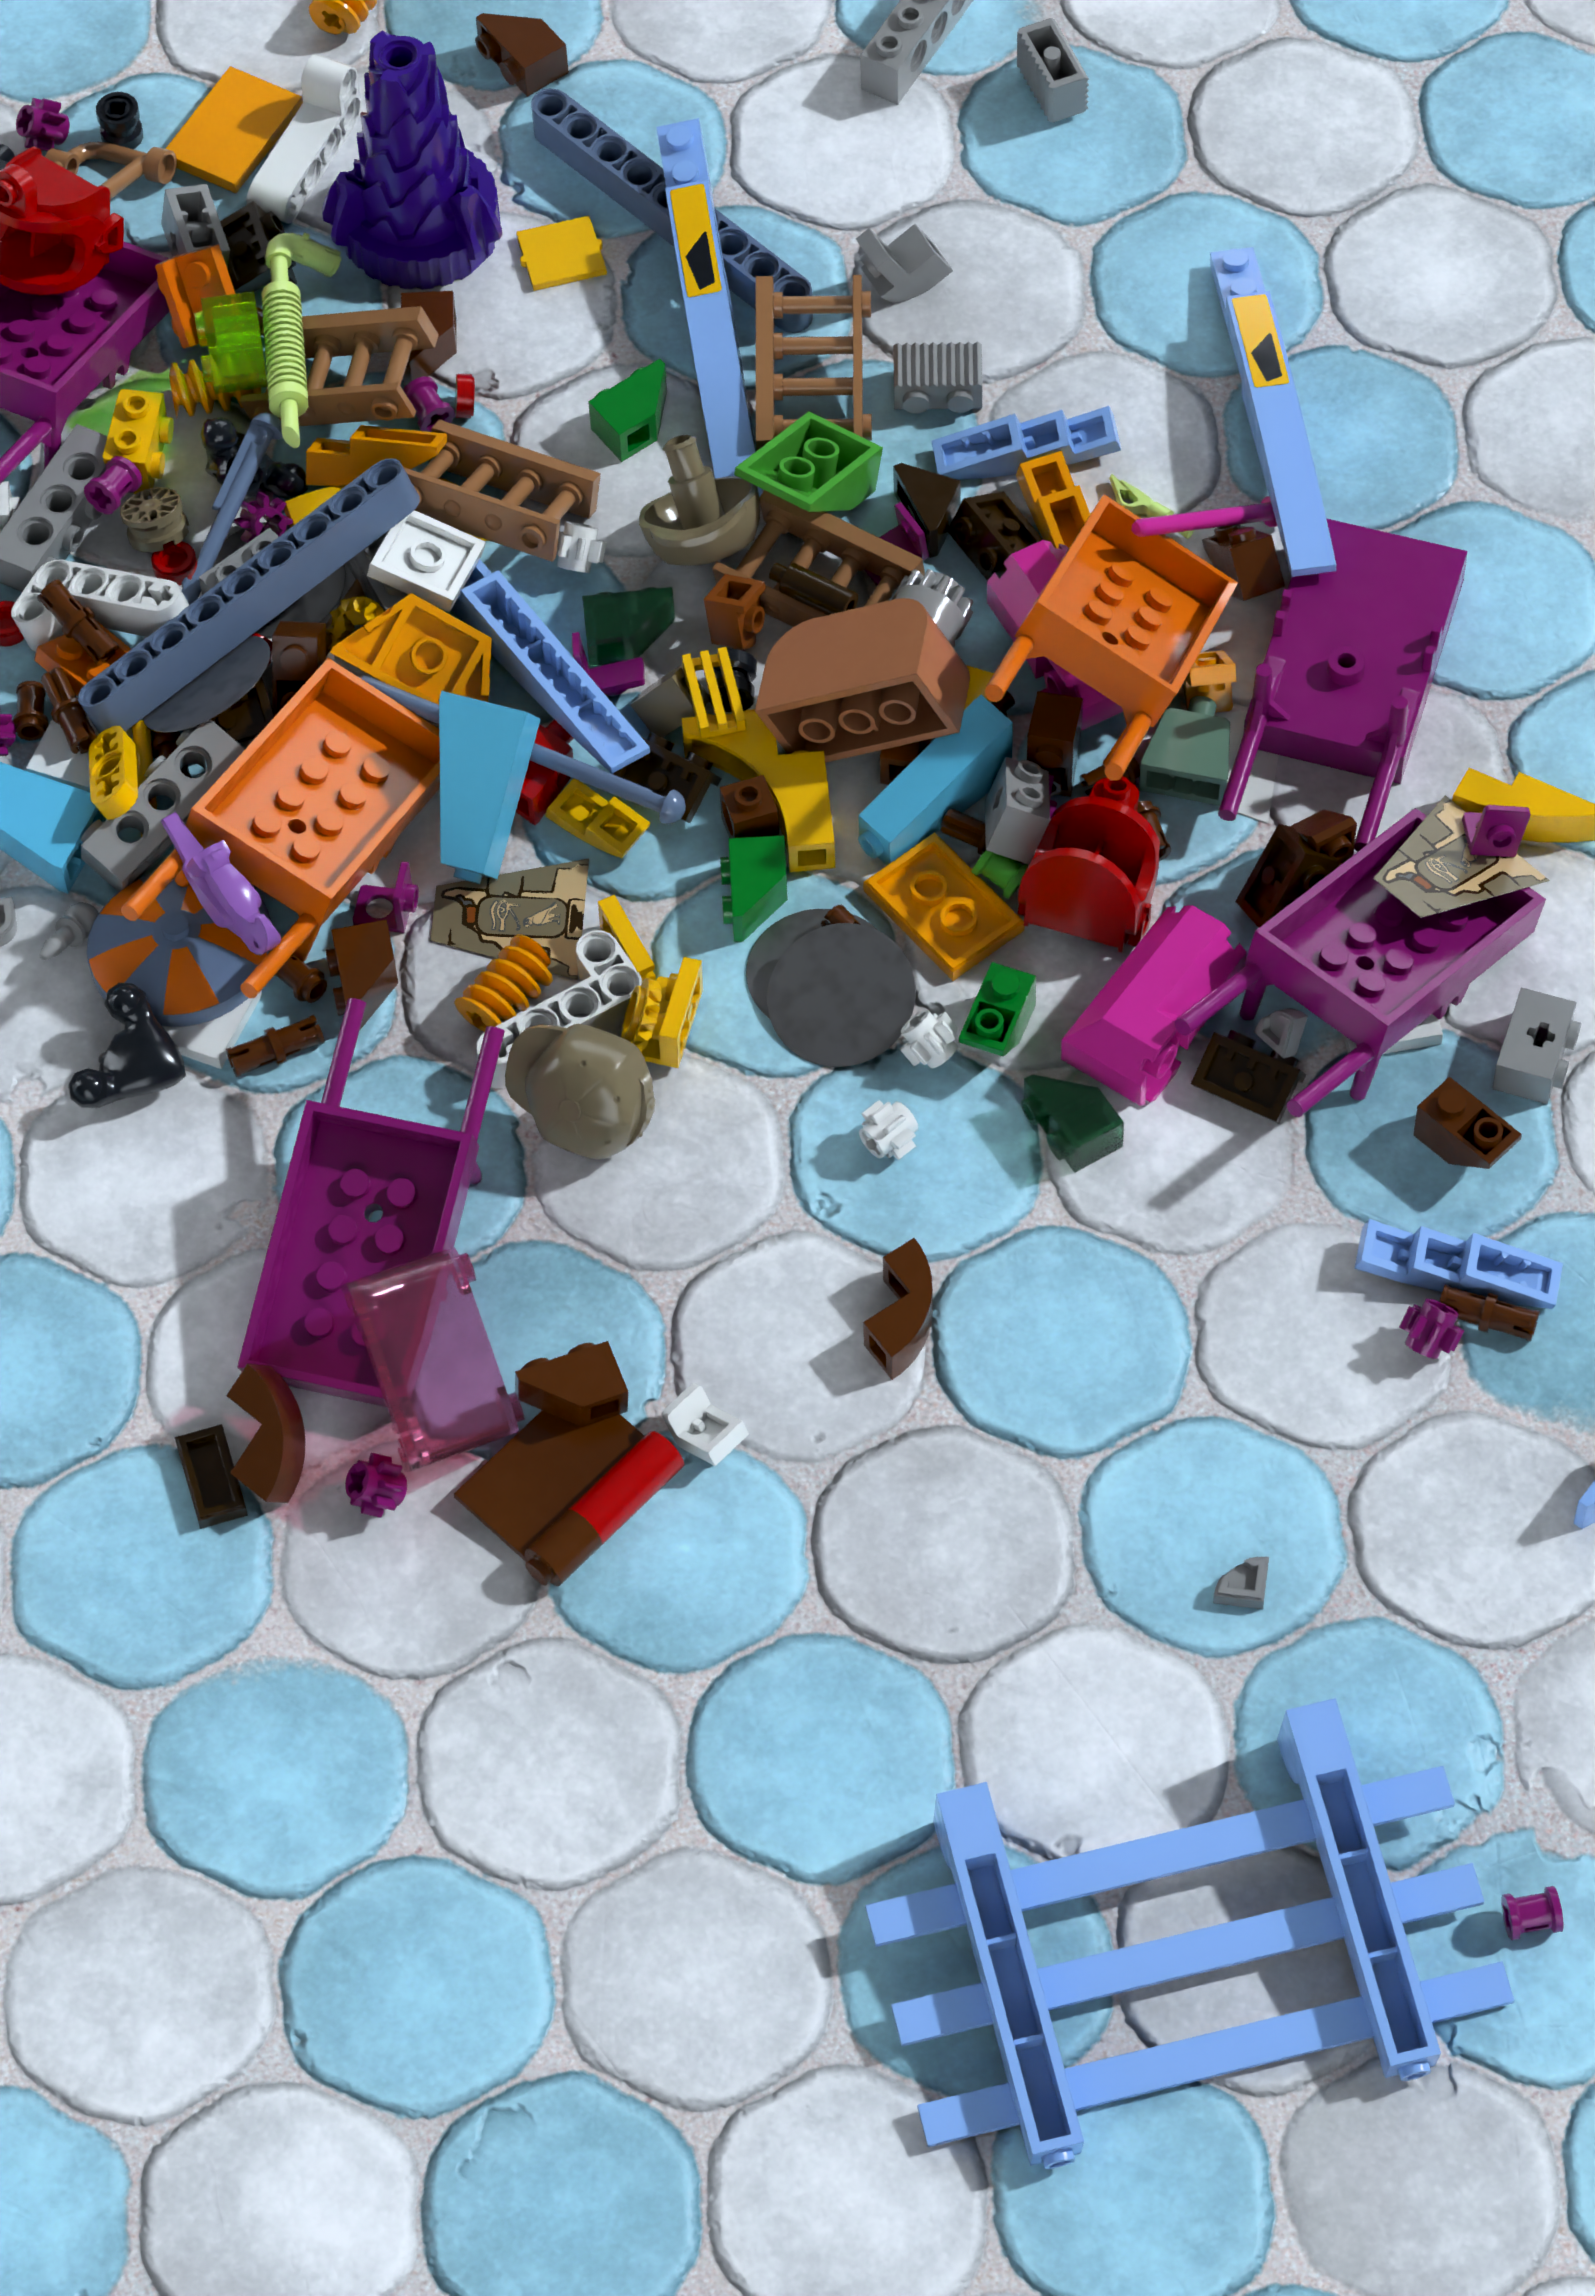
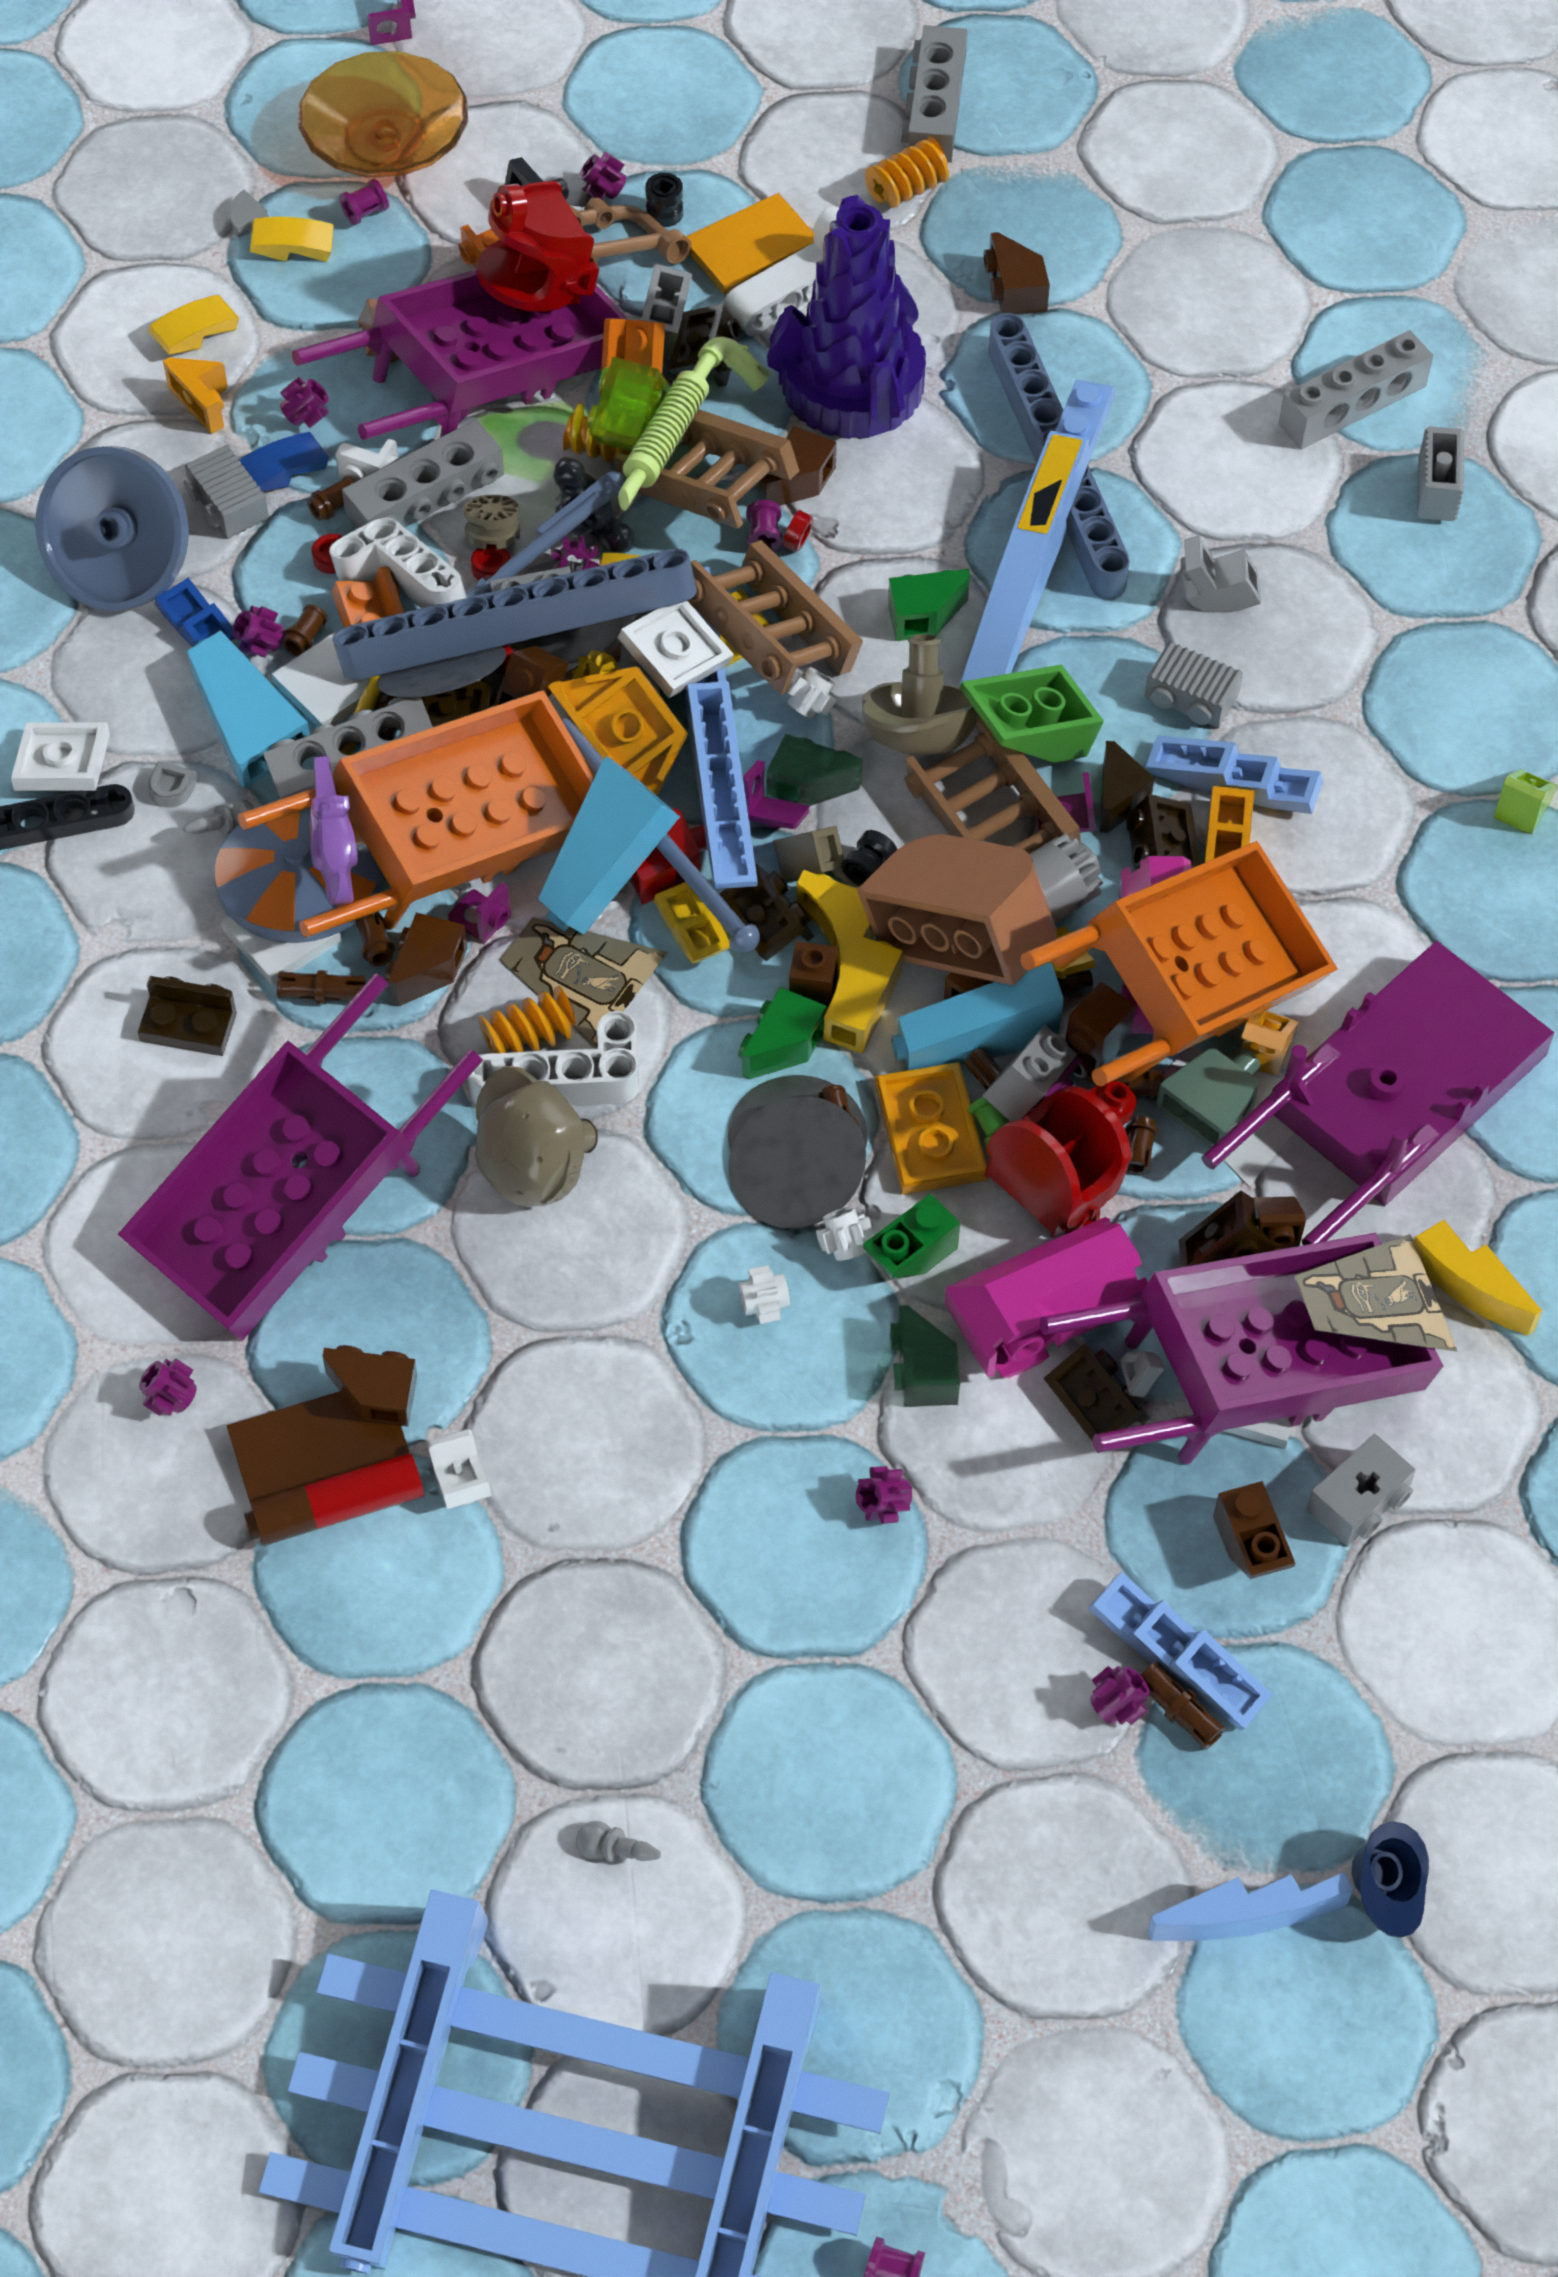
camera: 25 degrees right, 0 degrees up
reddish brown pin [37,579,119,666] -> none
reddish brown axle [41,668,97,754] -> none
black head [68,983,186,1108] -> none
magenta bush [84,456,142,514] -> none
yellow beam [89,726,138,820] -> none
yellow bracket [103,389,174,494] -> none
dark brown tile [174,1424,248,1529] -> none
reddish brown brick [226,1363,306,1503] -> none
light orange slope [306,425,447,486] -> none
clear pink windscreen [341,1247,525,1472] -> none
yellow piece [516,216,607,291] -> none
yellow tile [598,894,656,982] -> none
yellow gear [621,978,662,1052] -> none
yellow bracket [641,957,703,1068] -> none
yellow tile [682,647,746,739] -> none
dark orange brick [704,574,766,650] -> none
medium nougat fence [756,275,872,451] -> none
dark brown cylinder [769,563,858,615] -> none
reddish brown brick [863,1238,933,1380] -> none
yellowish green hand [1109,474,1194,539] -> none
dark pink bar [1132,496,1277,537] -> none
reddish brown slope [1202,524,1285,601] -> none
light blue slope [1210,247,1336,577] -> none
light grey tile [1213,1557,1269,1609] -> none
magenta bracket [1462,805,1531,857] -> none
none -> dark brown bracket [137,976,237,1056]
none -> light grey bar [576,1821,661,1862]
none -> magenta gear [856,1466,912,1524]
none -> lime slope [1494,769,1558,834]

